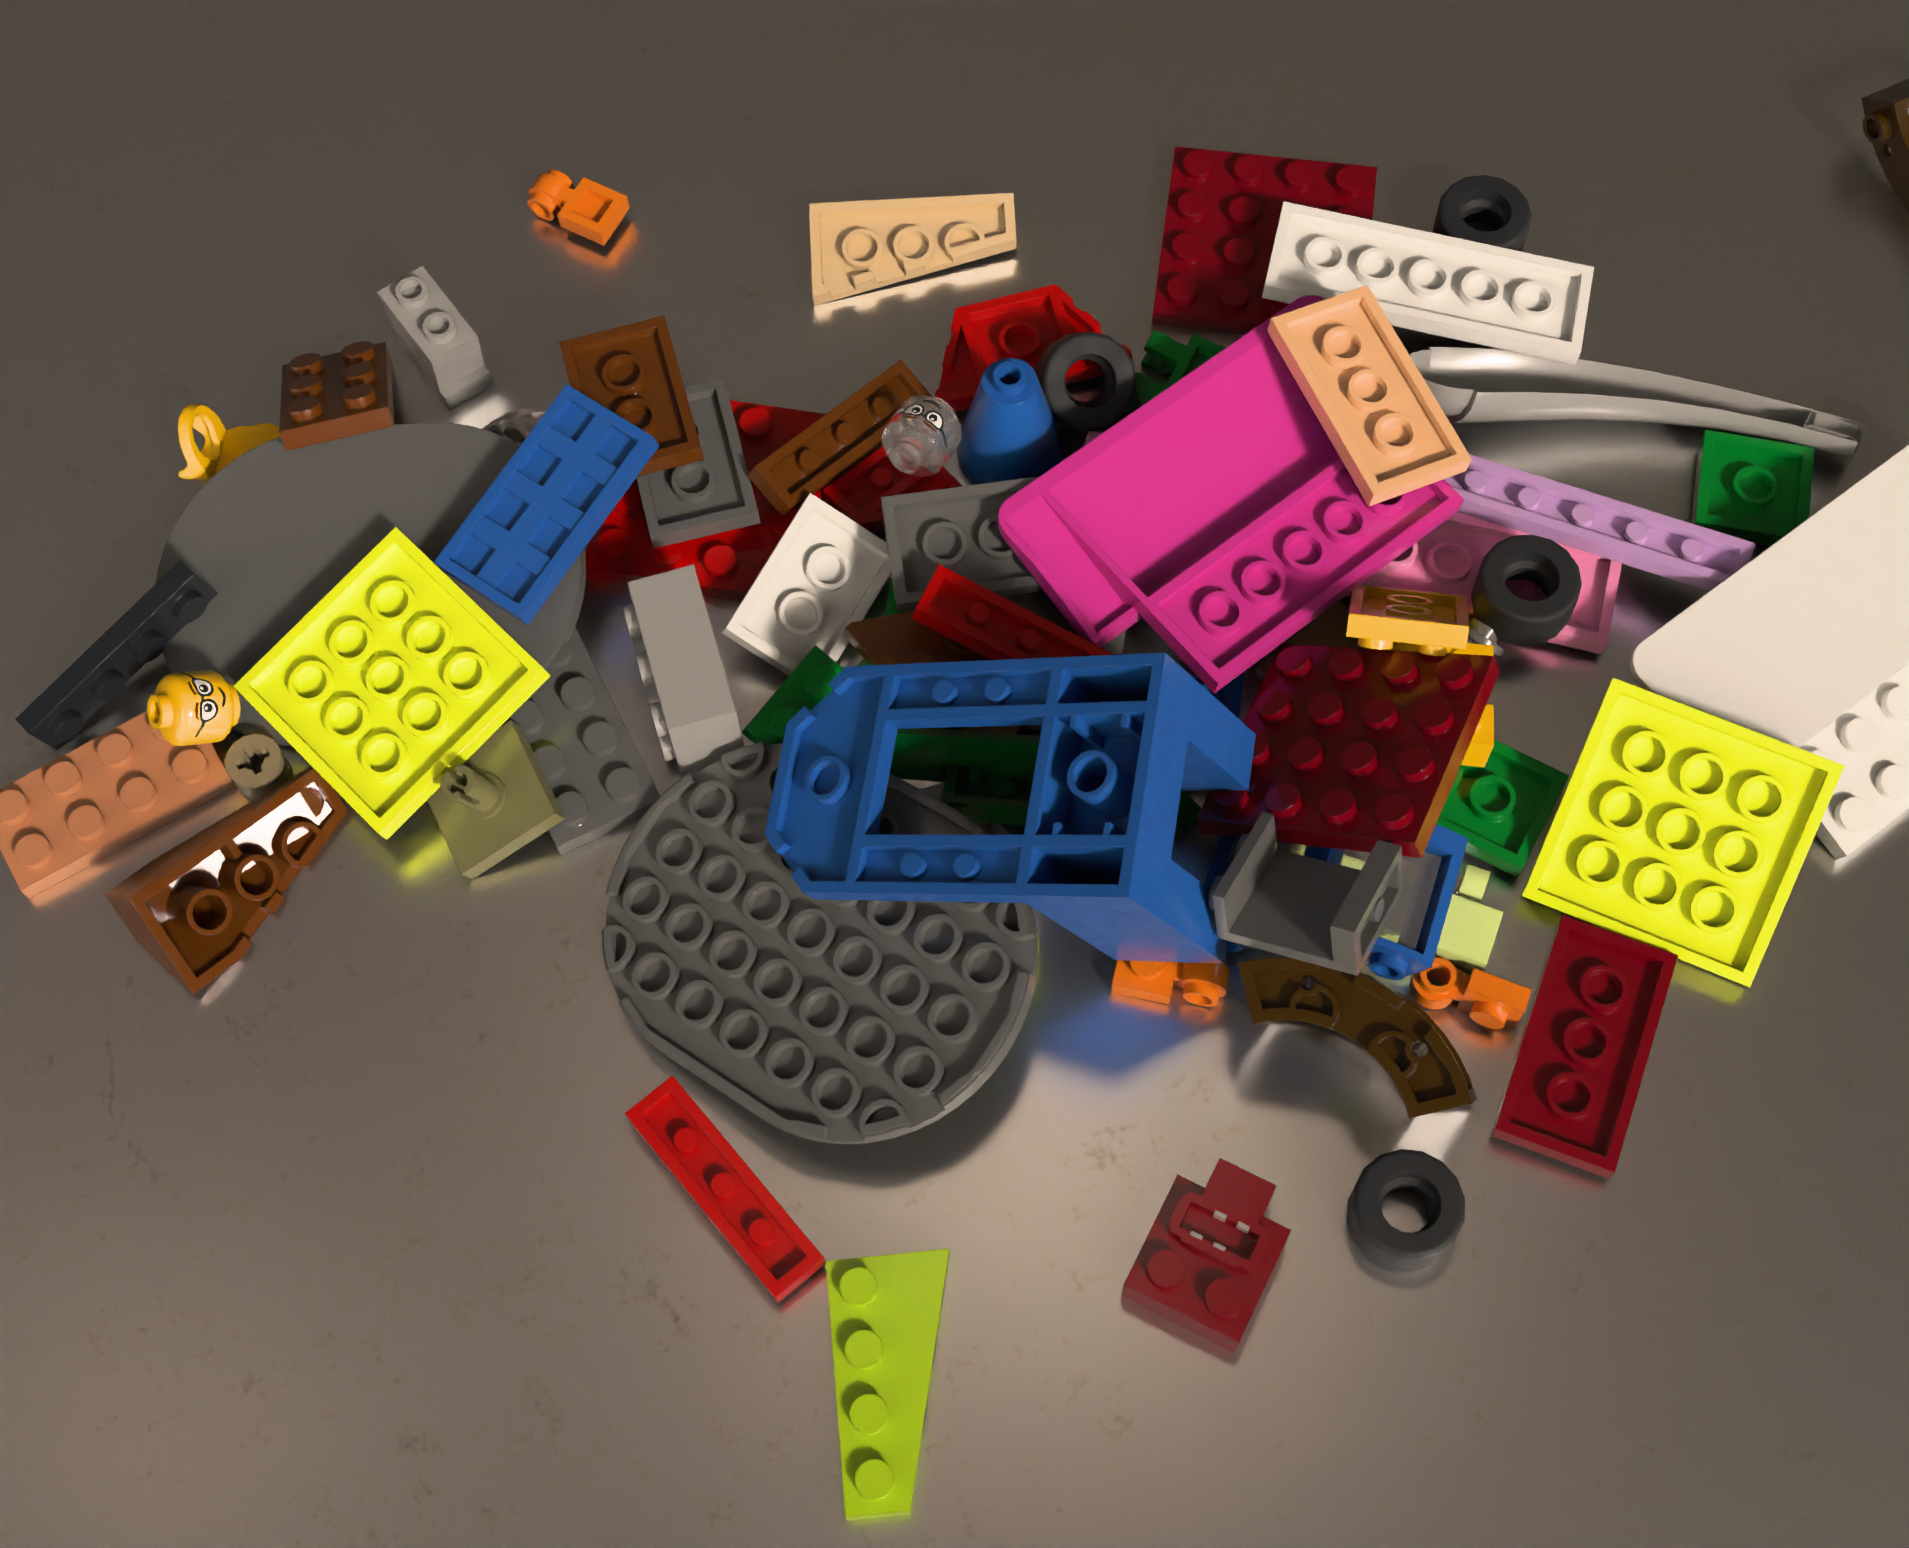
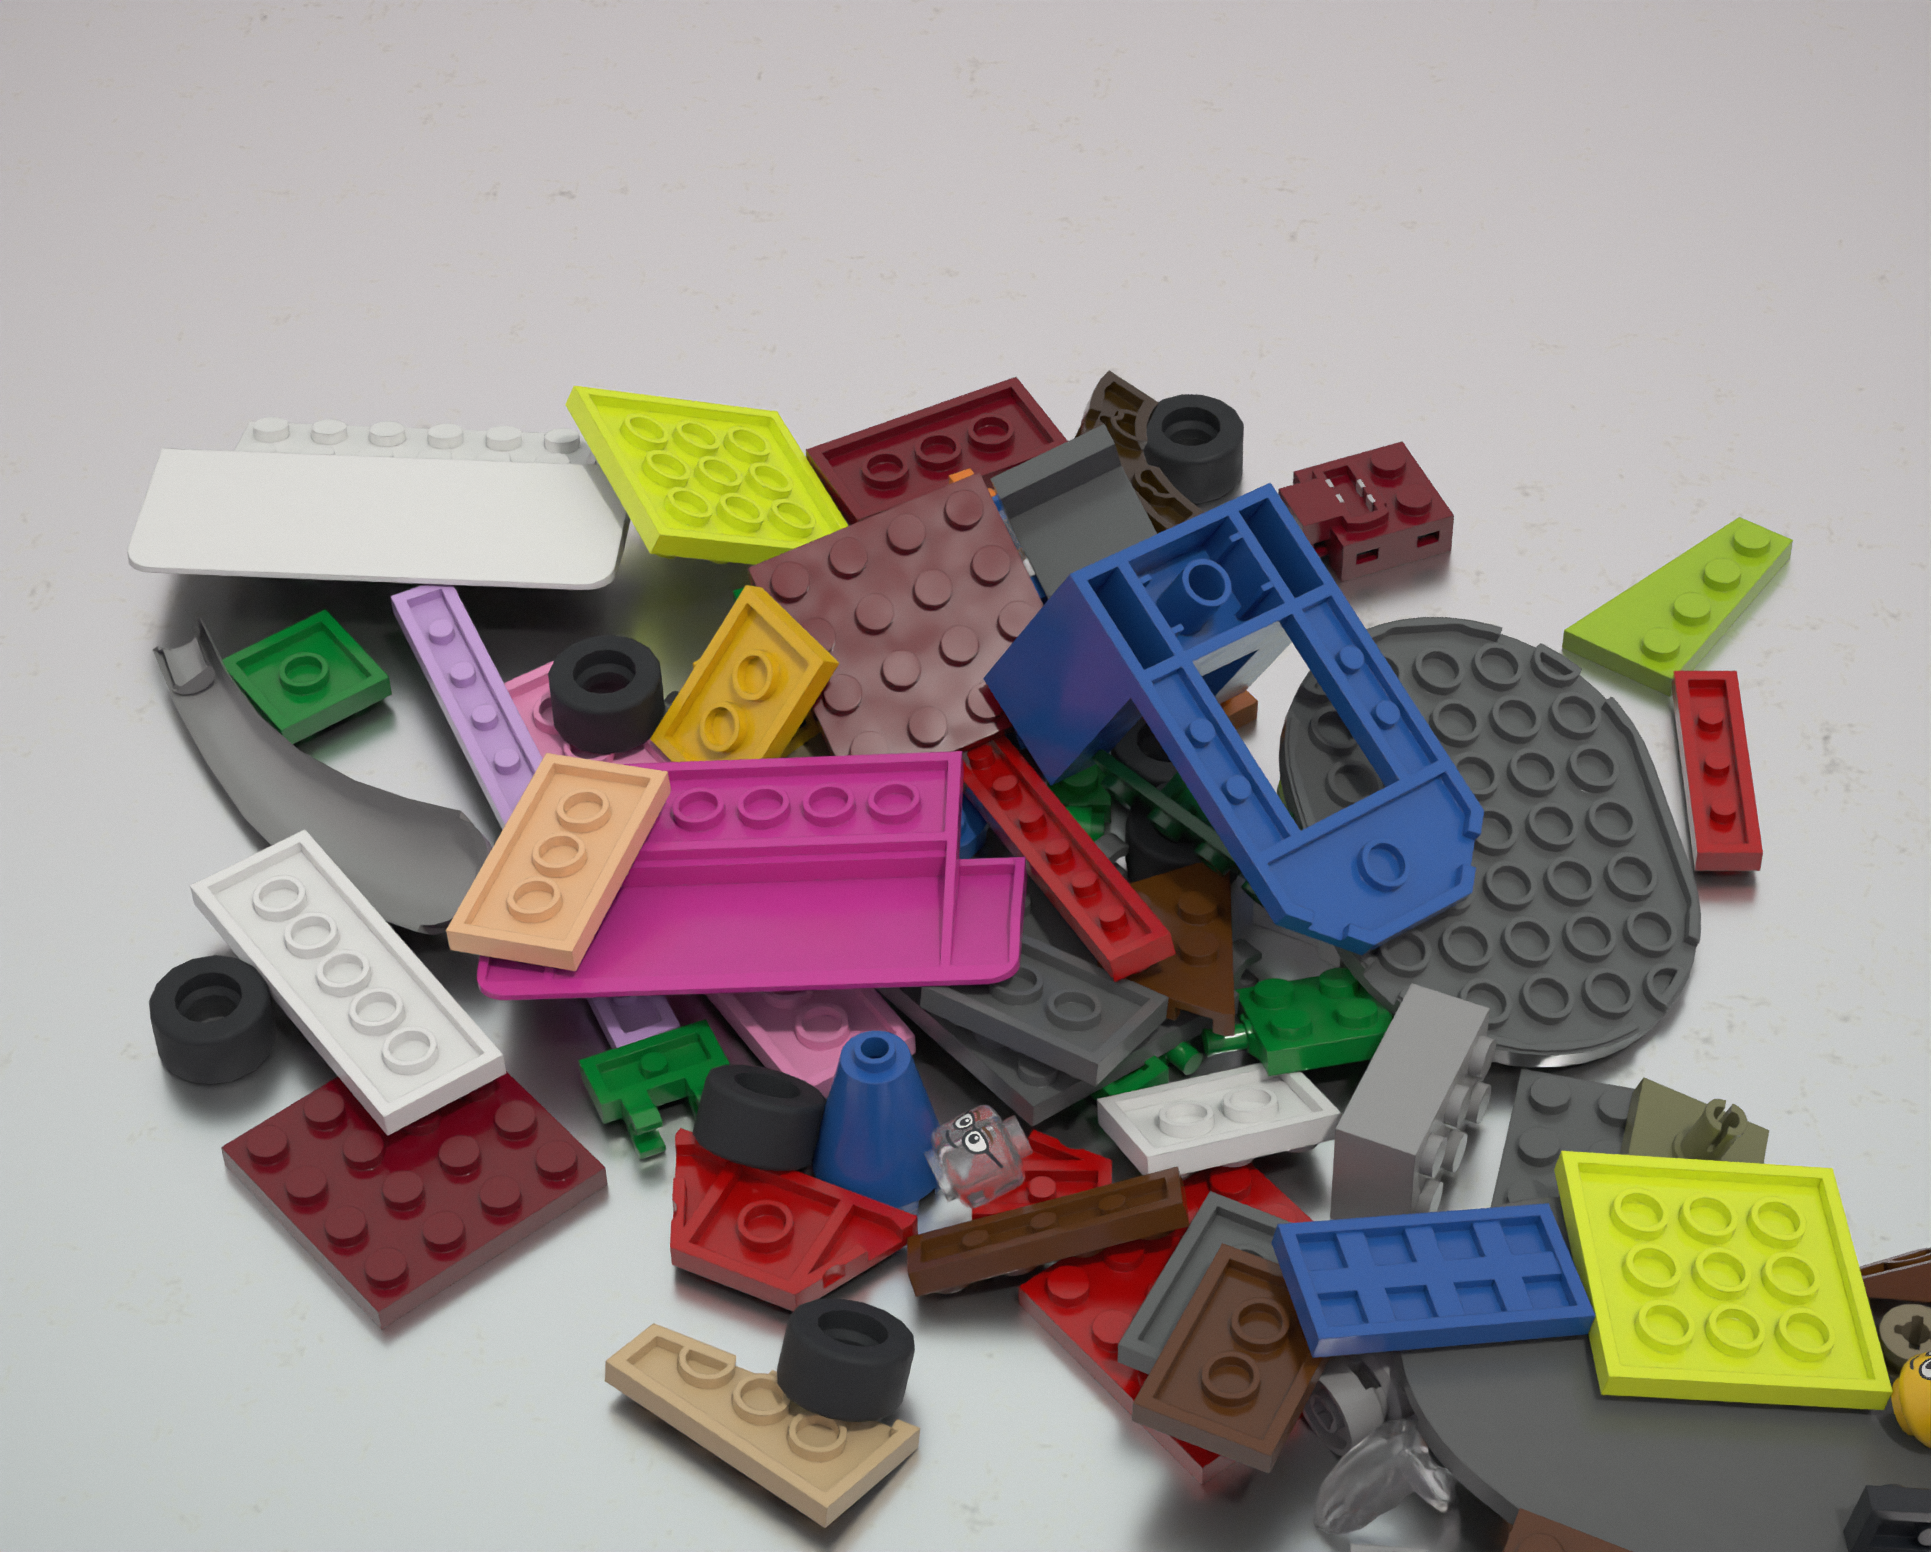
camera: 140 degrees left, 20 degrees down
none -> black tyre [777,1298,915,1422]

